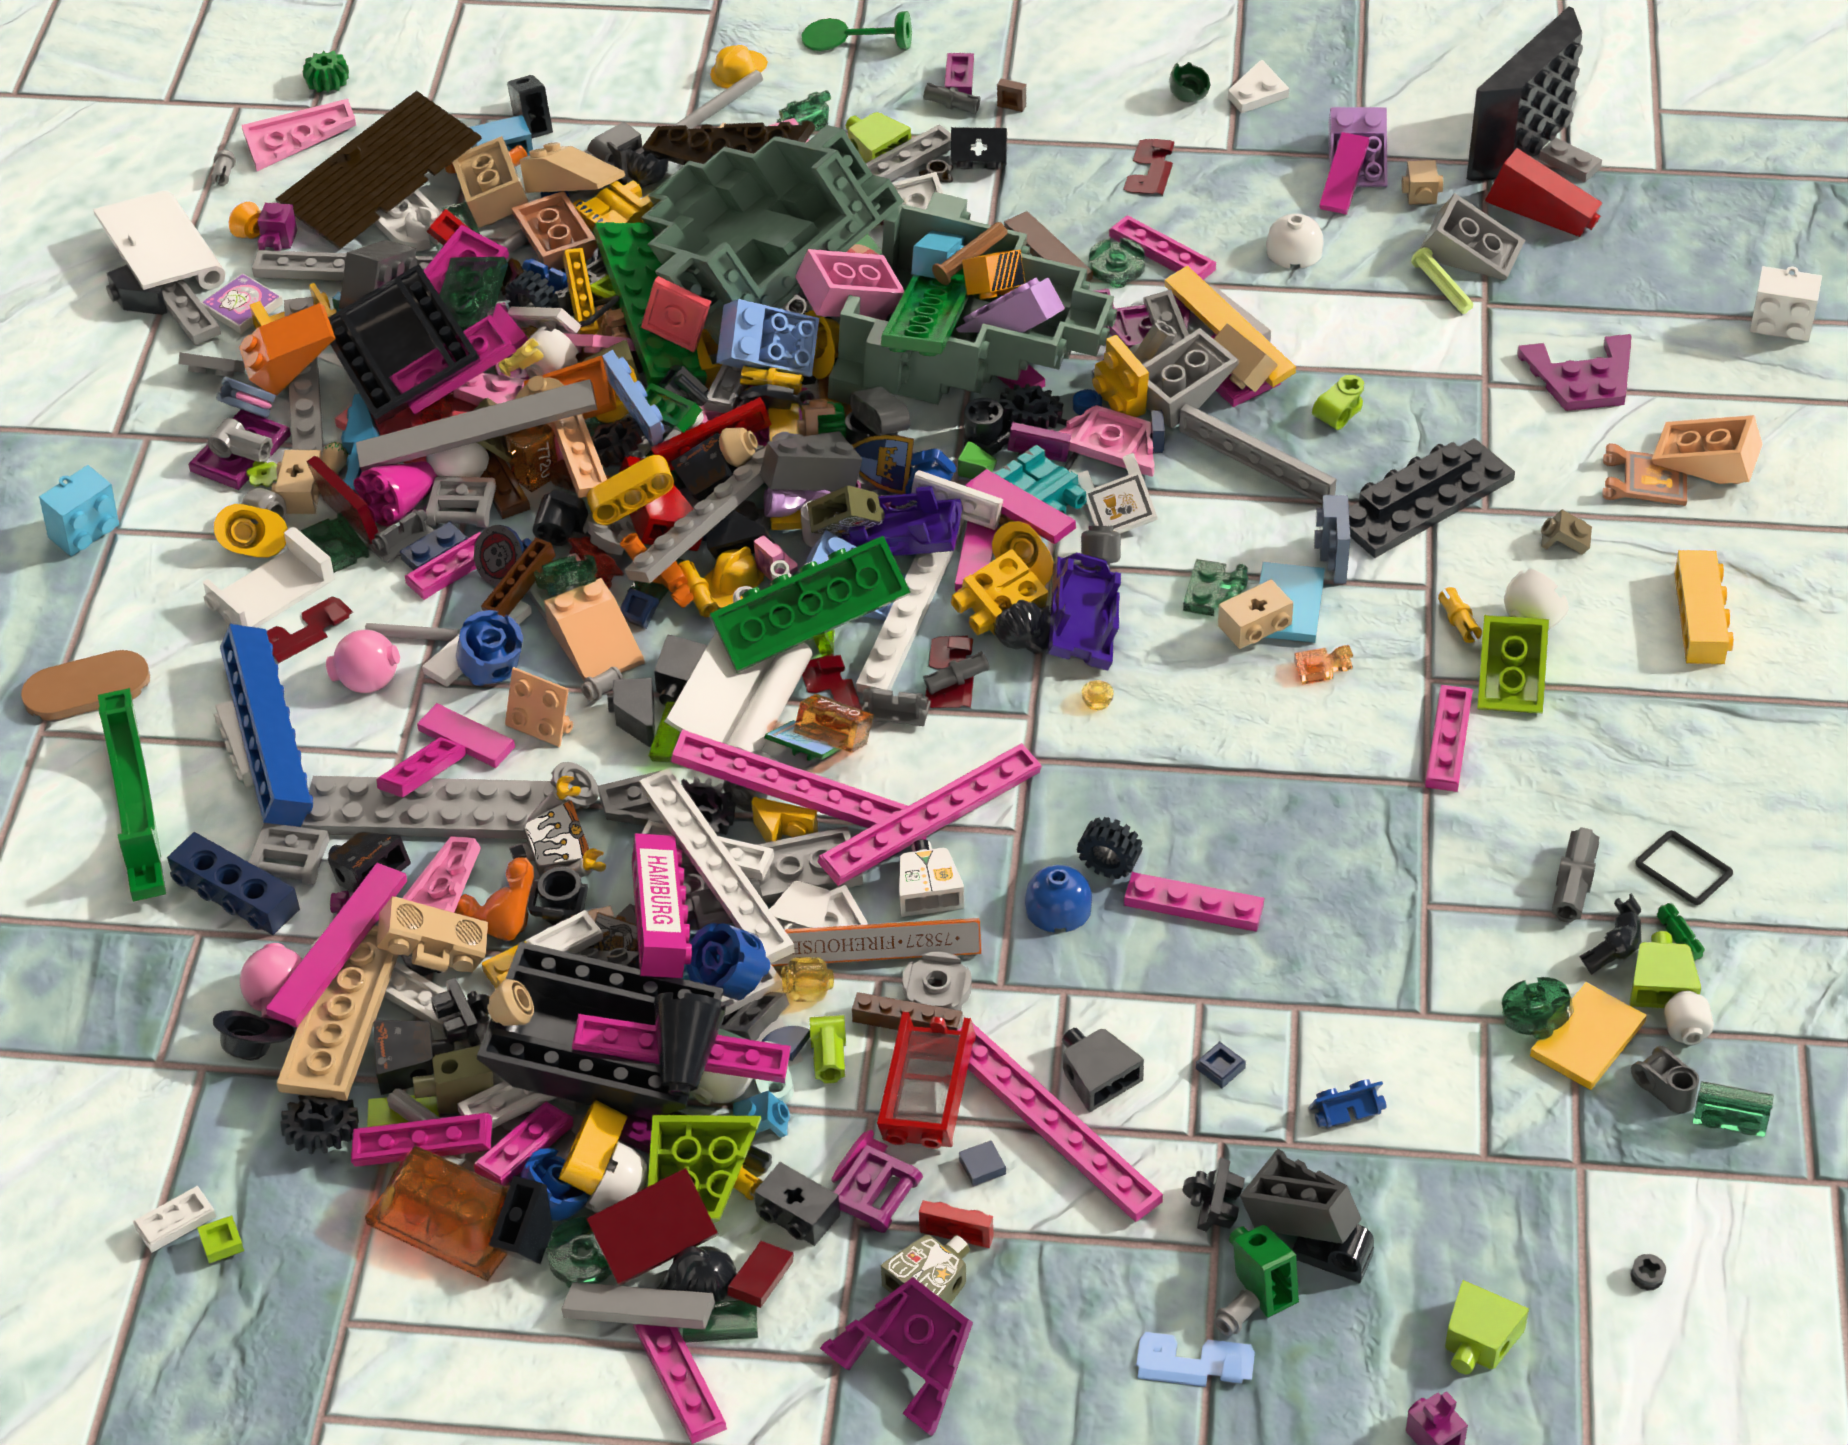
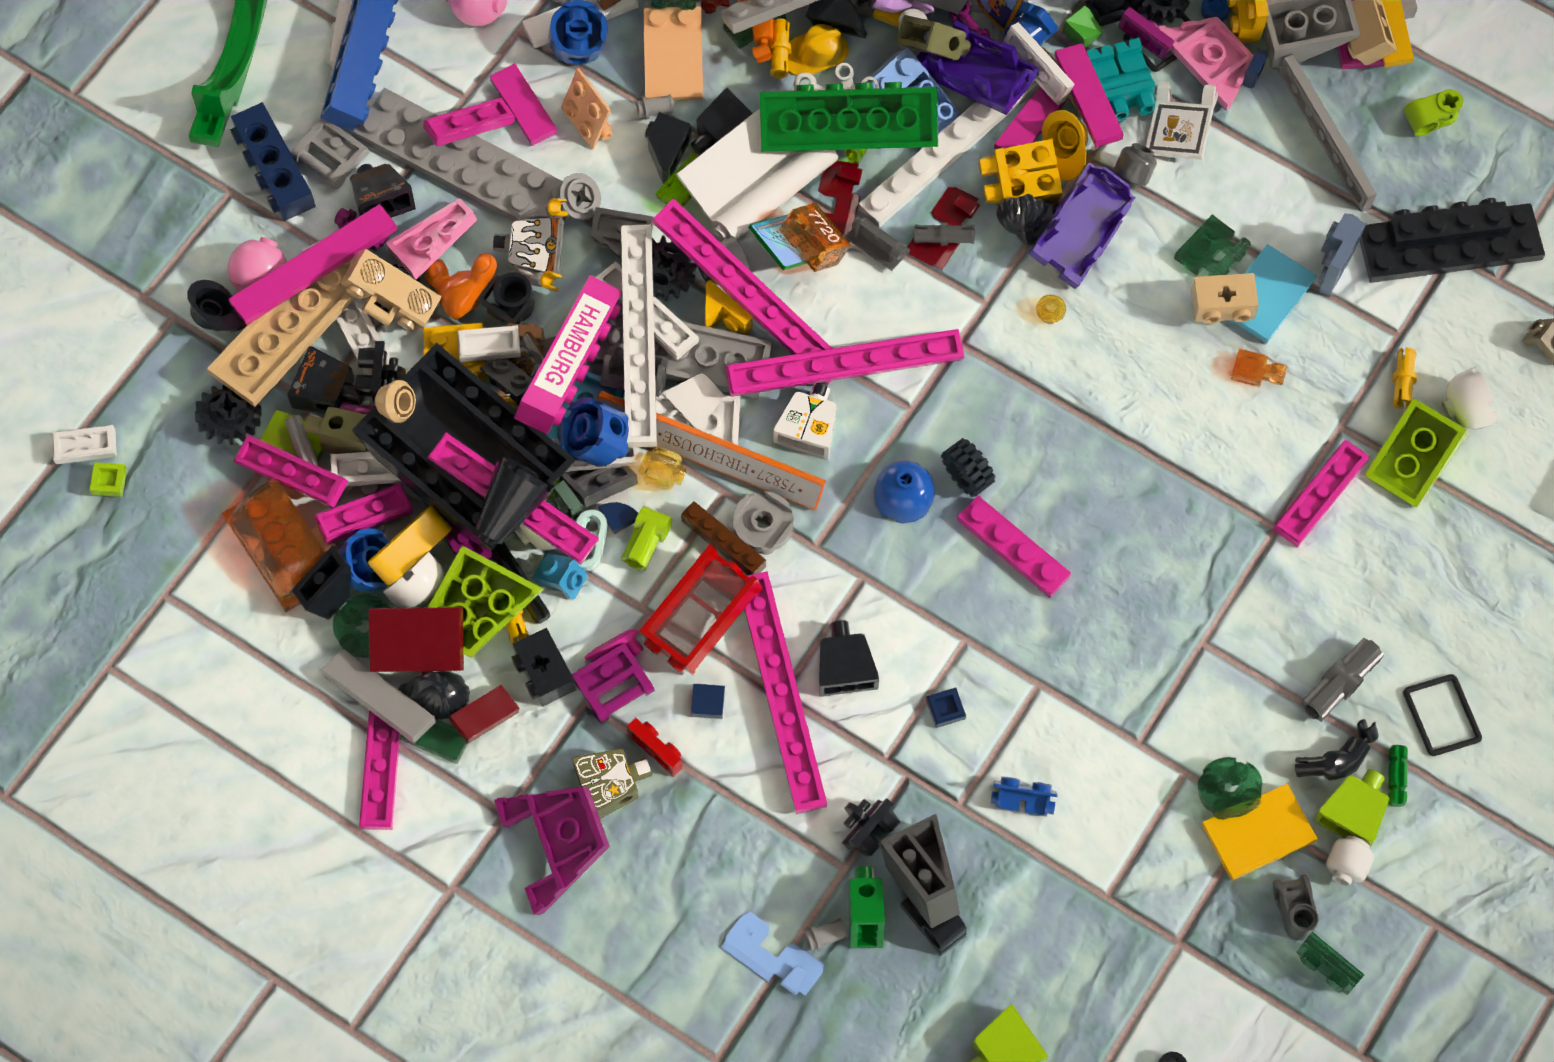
camera: 25 degrees right, 20 degrees up
dark blue tile [620,588,660,629] -> none
bright pink bracket [754,535,798,581] -> none

